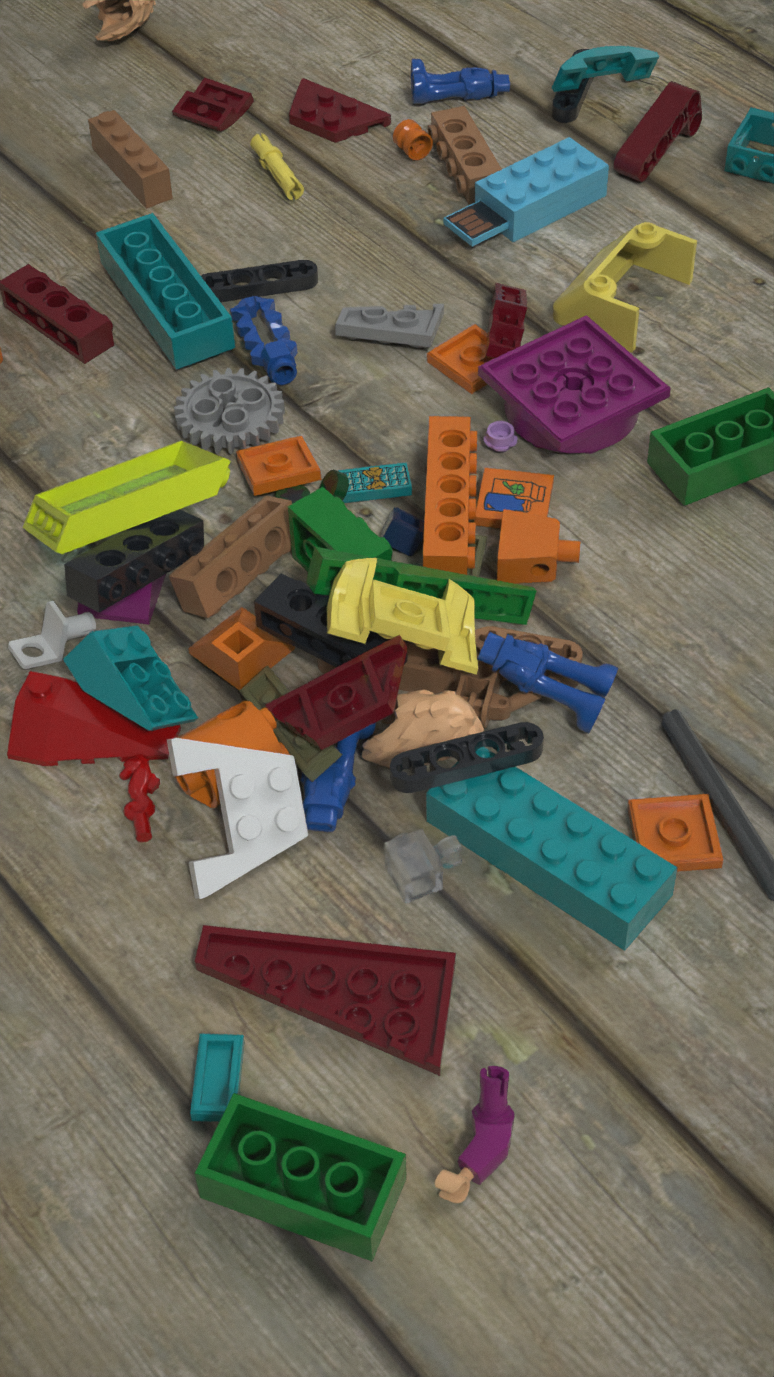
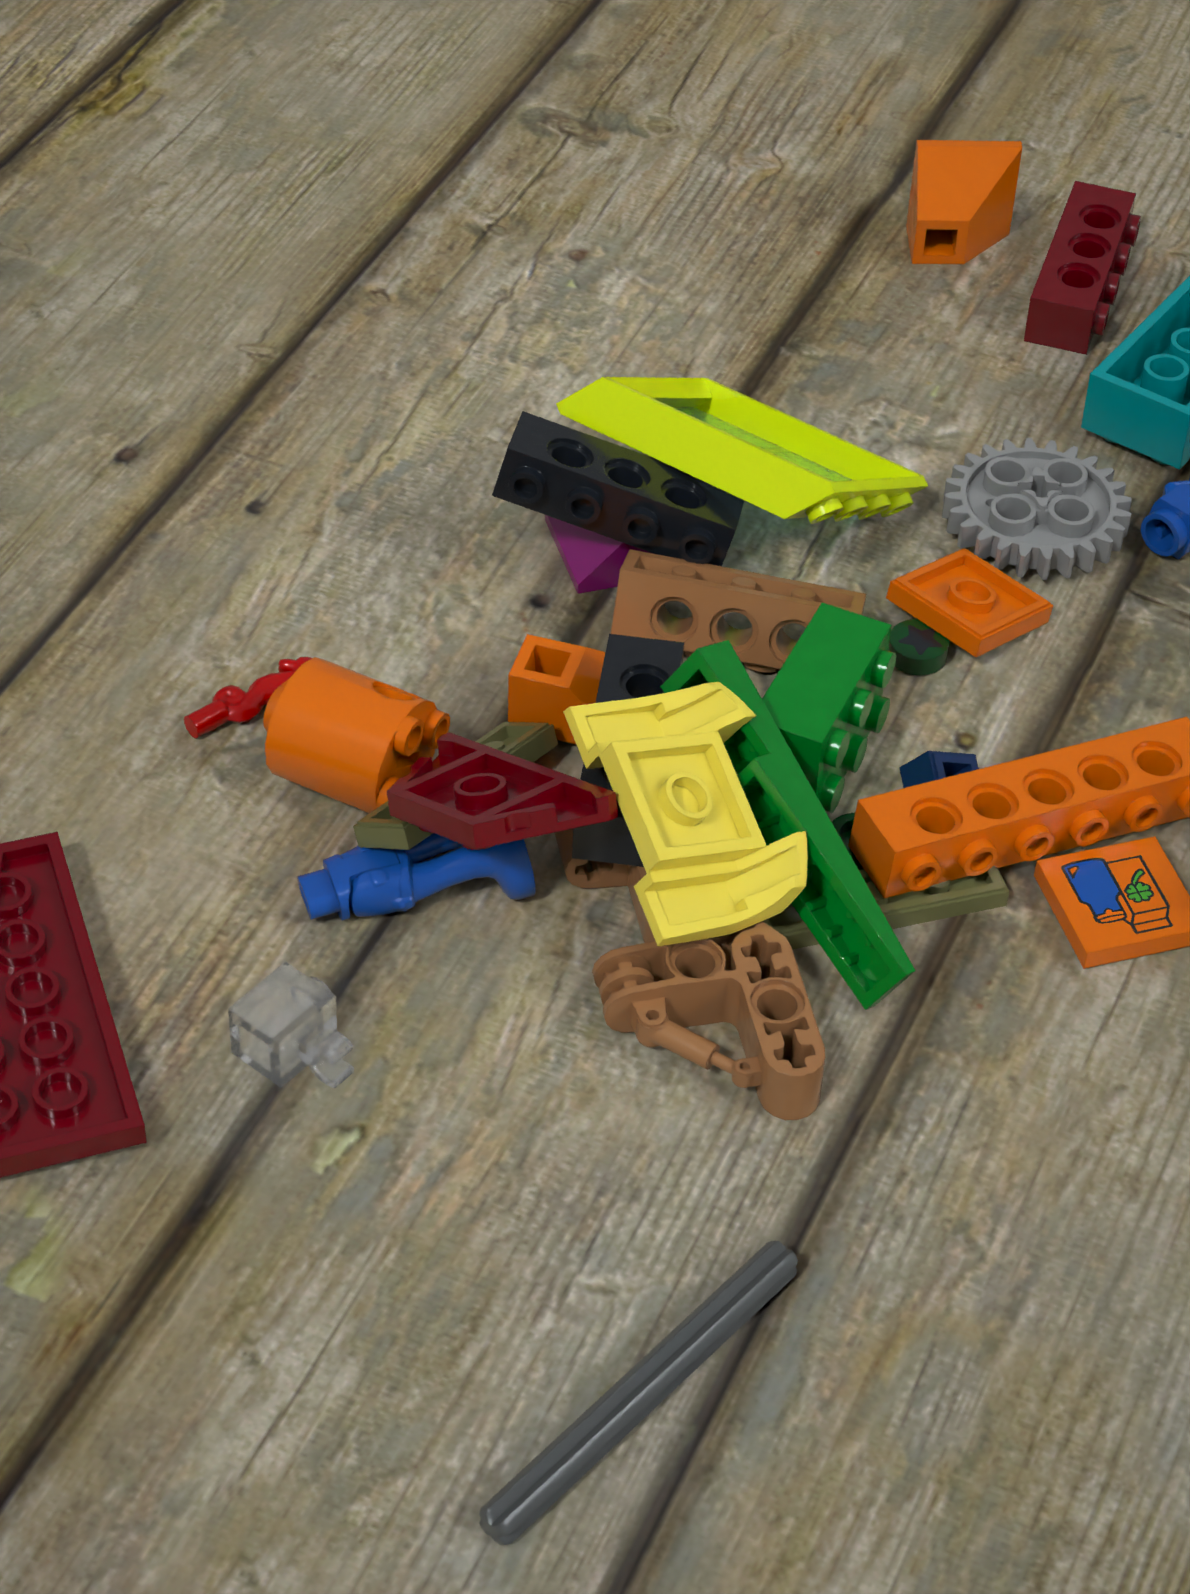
camera: 60 degrees right, 5 degrees down
red wedge [7,671,181,766] -> none
white bracket [8,601,96,669] -> none
teal slope [63,625,198,731] -> none
white wing [167,738,308,899] -> none
dark green tile [319,469,349,501] -> none
teal tile [338,462,412,503] -> none
light nougat head [362,690,484,769] -> none
black beam [390,722,544,793] -> none
teal brick [426,747,678,951] -> none
blue piece [477,632,618,734] -> none
orange torso [497,509,581,584] -> none
orange tile [627,794,723,872] -> none

